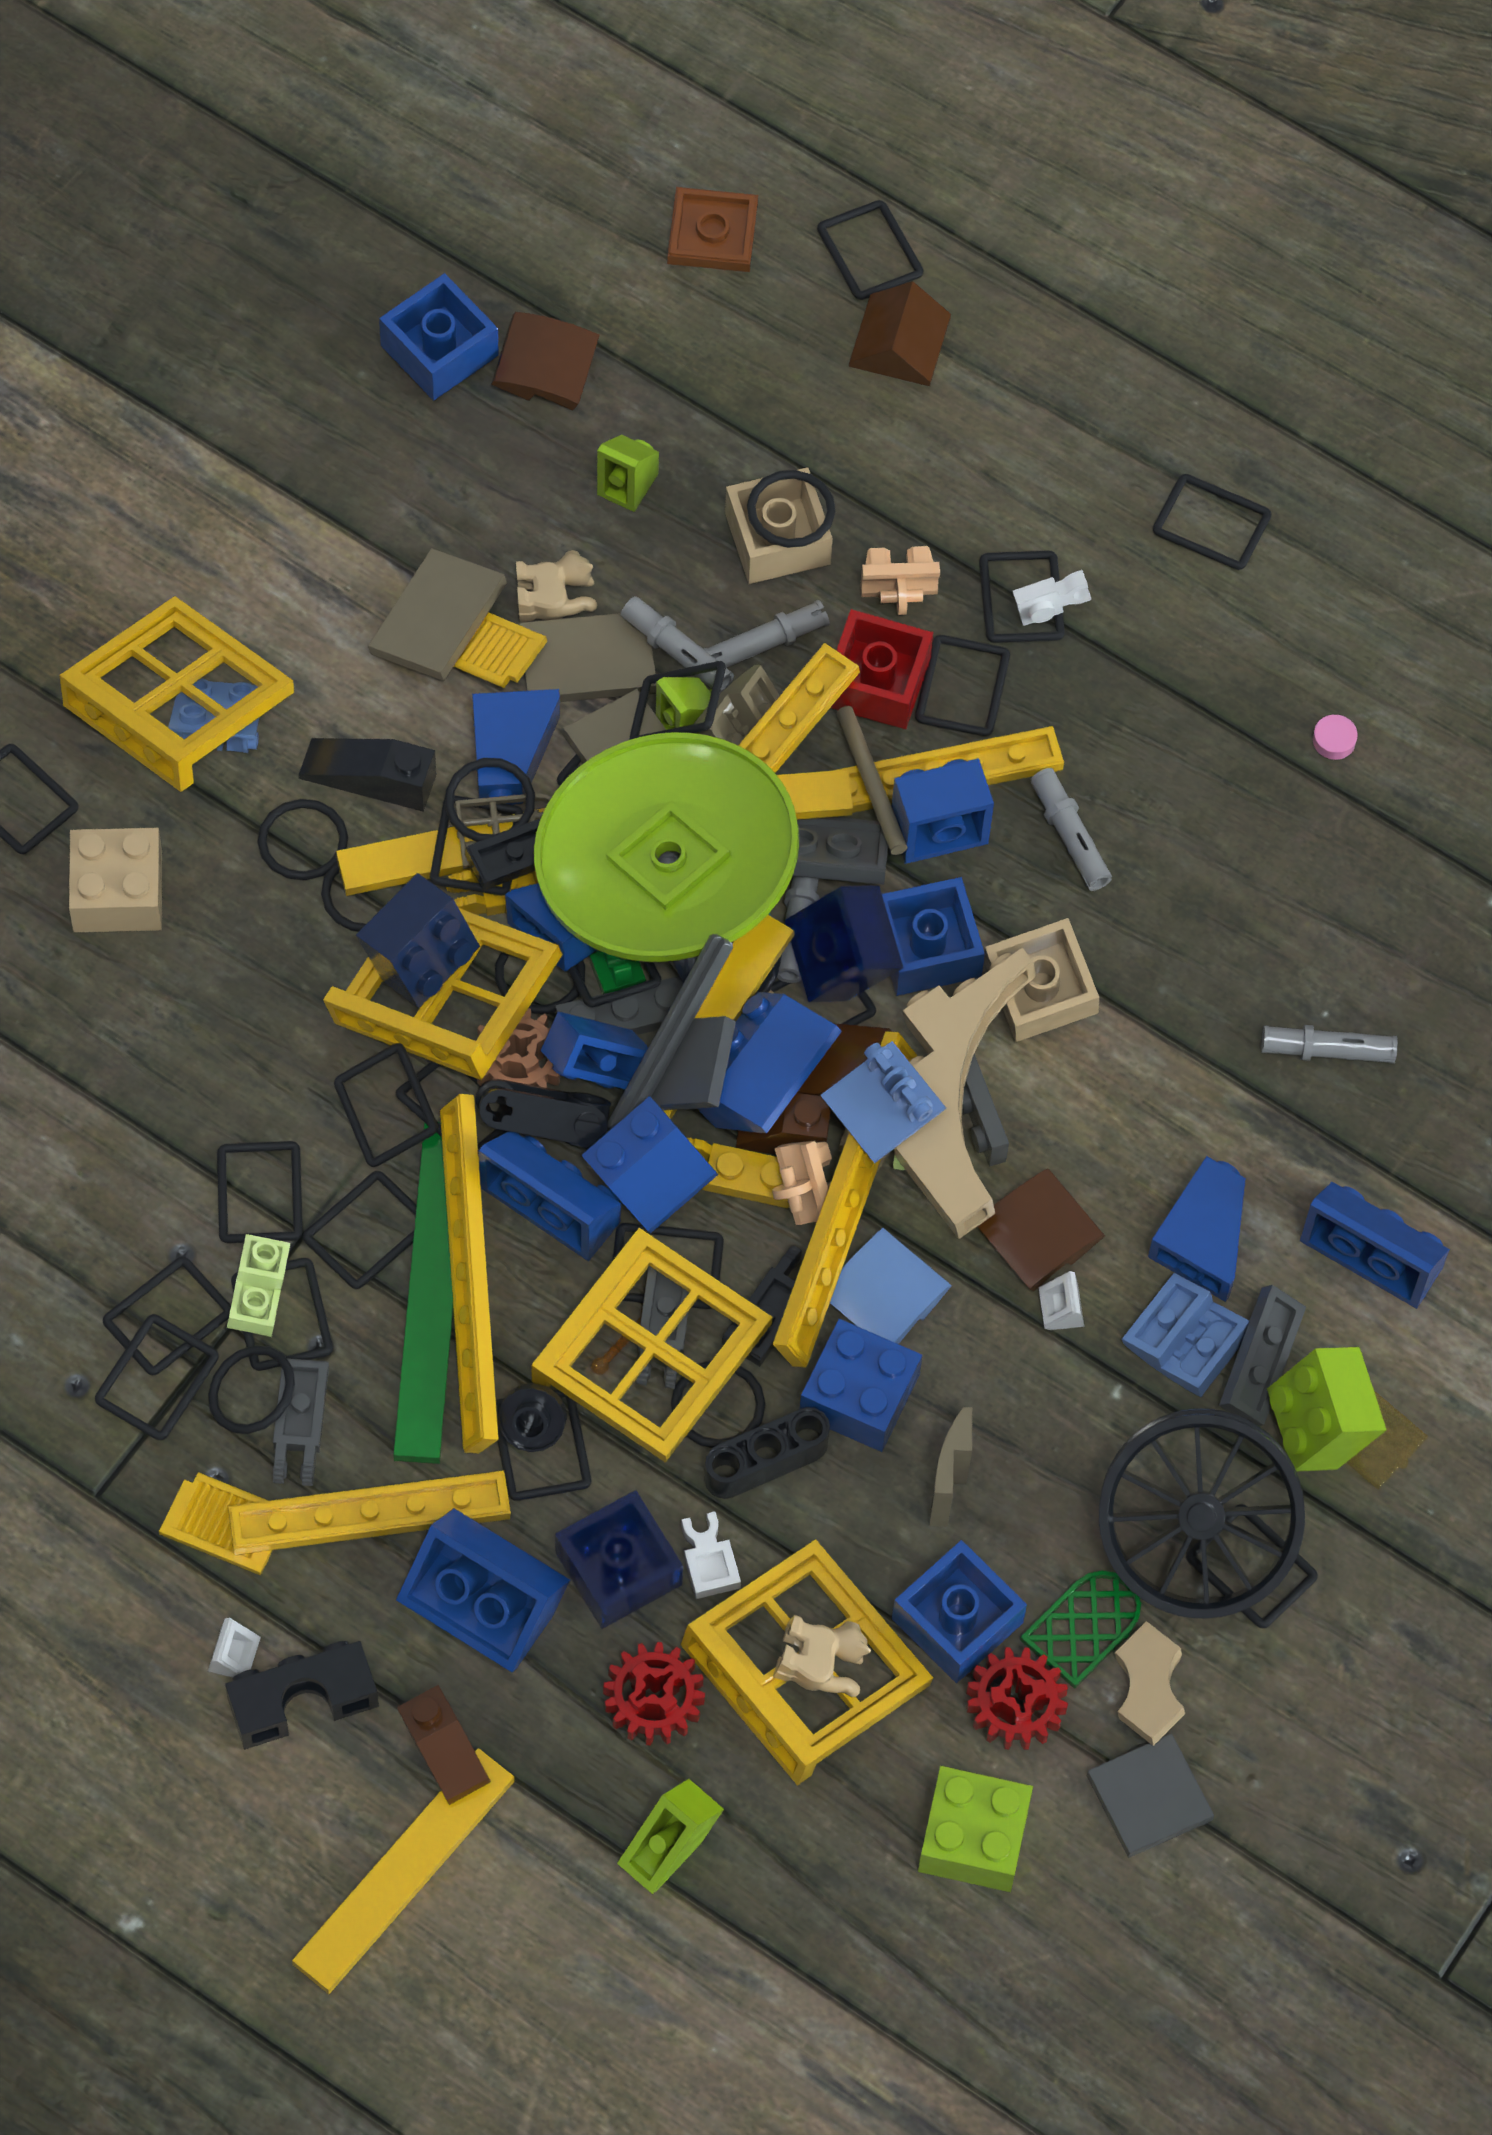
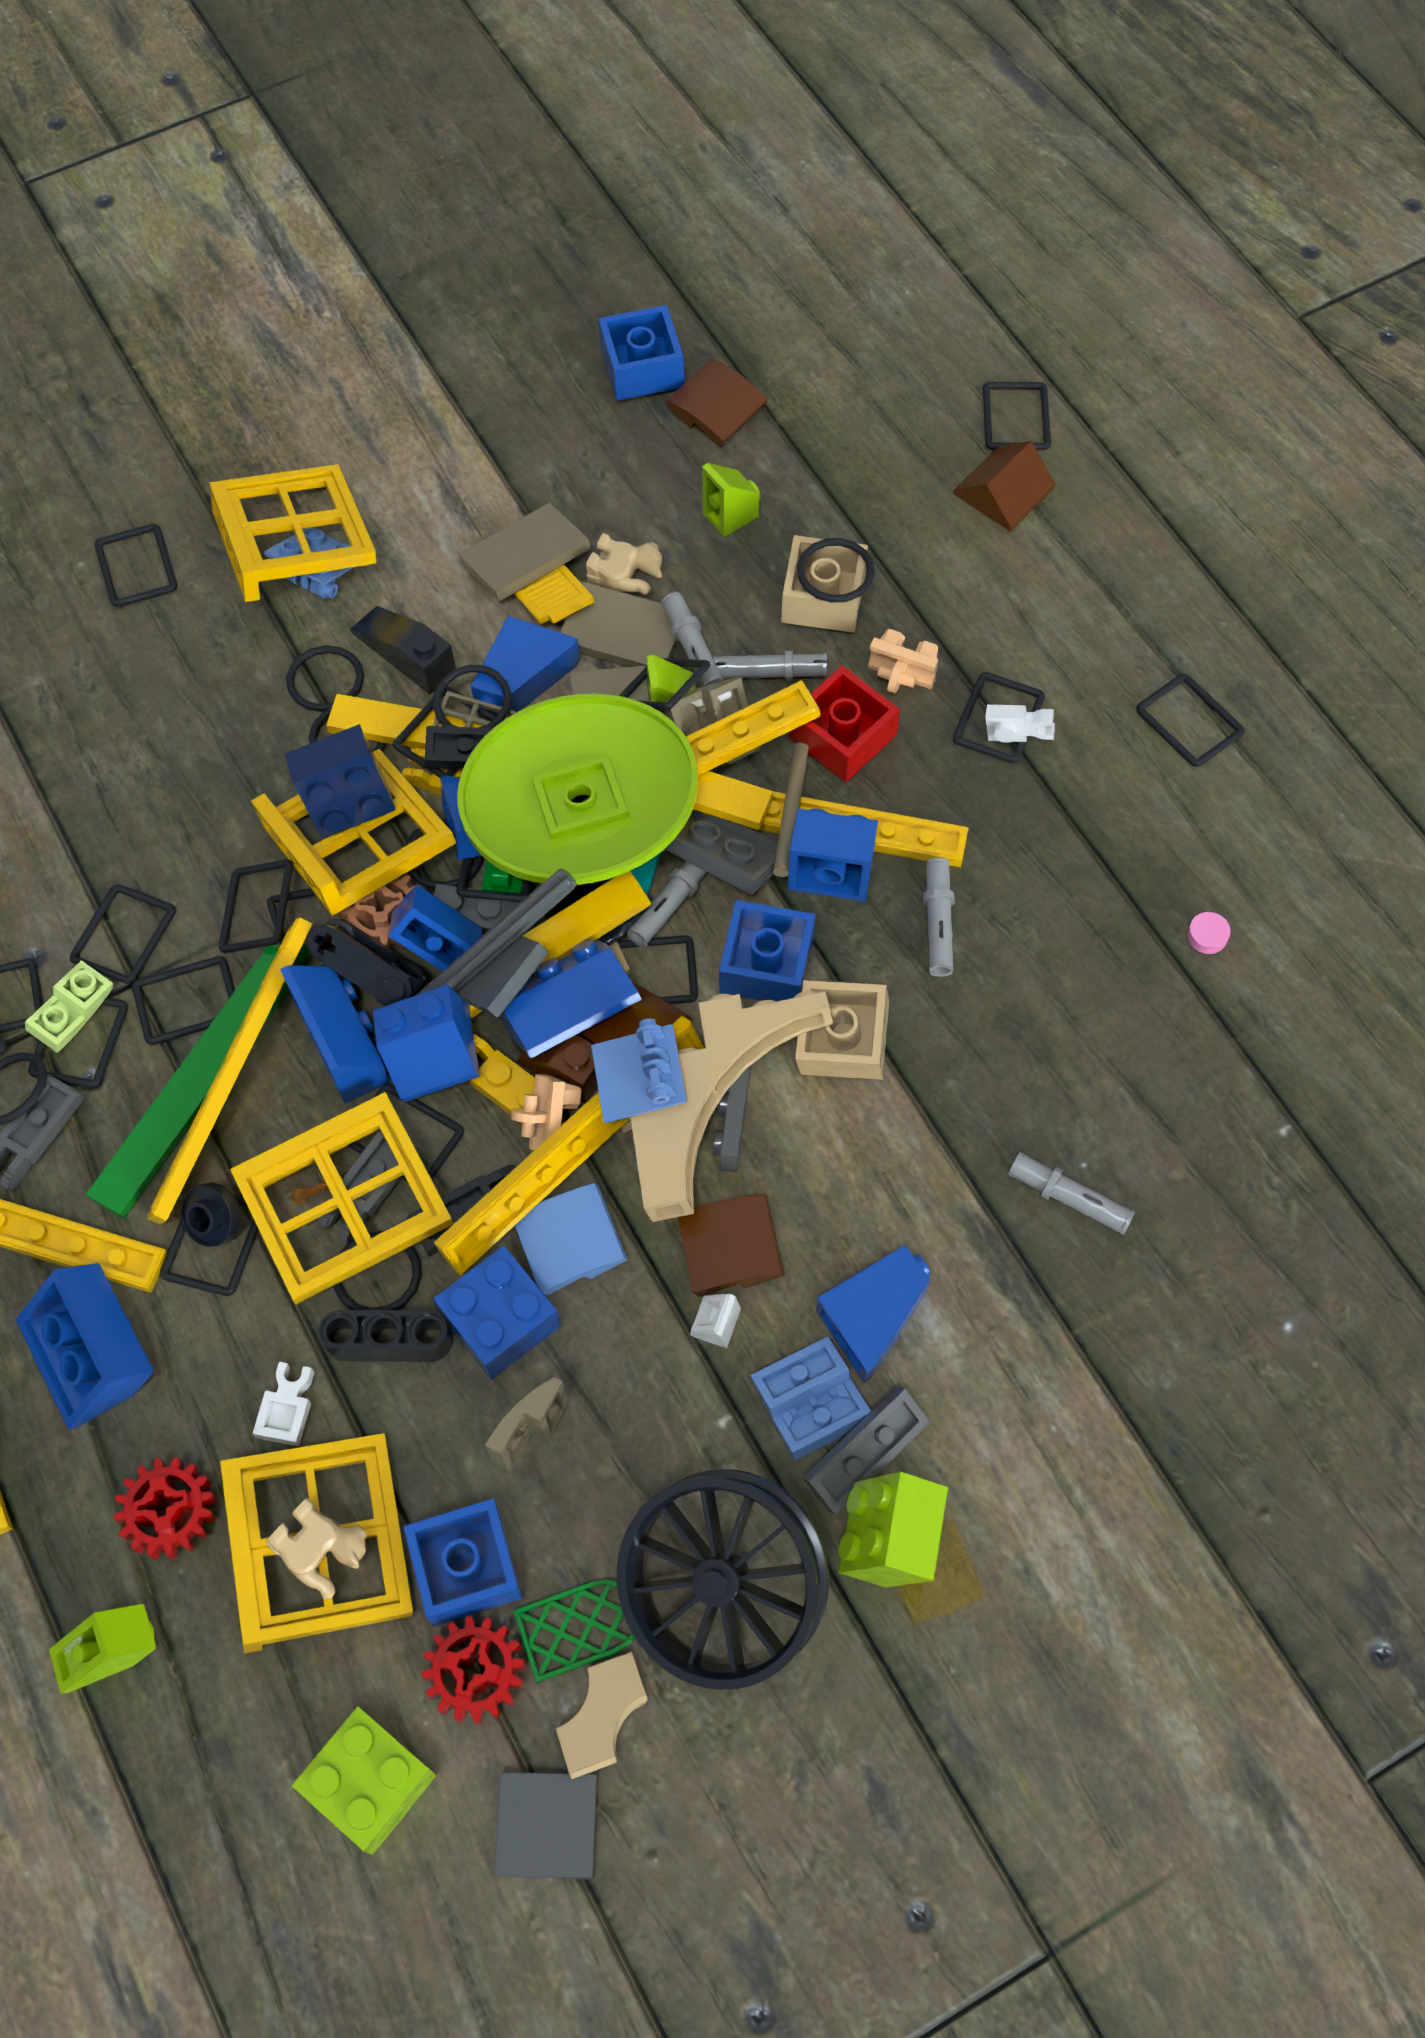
camera: 30 degrees right, 0 degrees up
tan brick [69,828,162,933] -> none
clear blue brick [555,1490,683,1629] -> none
dark orange tile [667,187,758,272] -> none
clear blue brick [784,886,904,1002] -> none
black piece [915,635,1010,736] -> none
black piece [1186,1504,1318,1628] -> none
blue slope [1300,1182,1450,1309] -> none

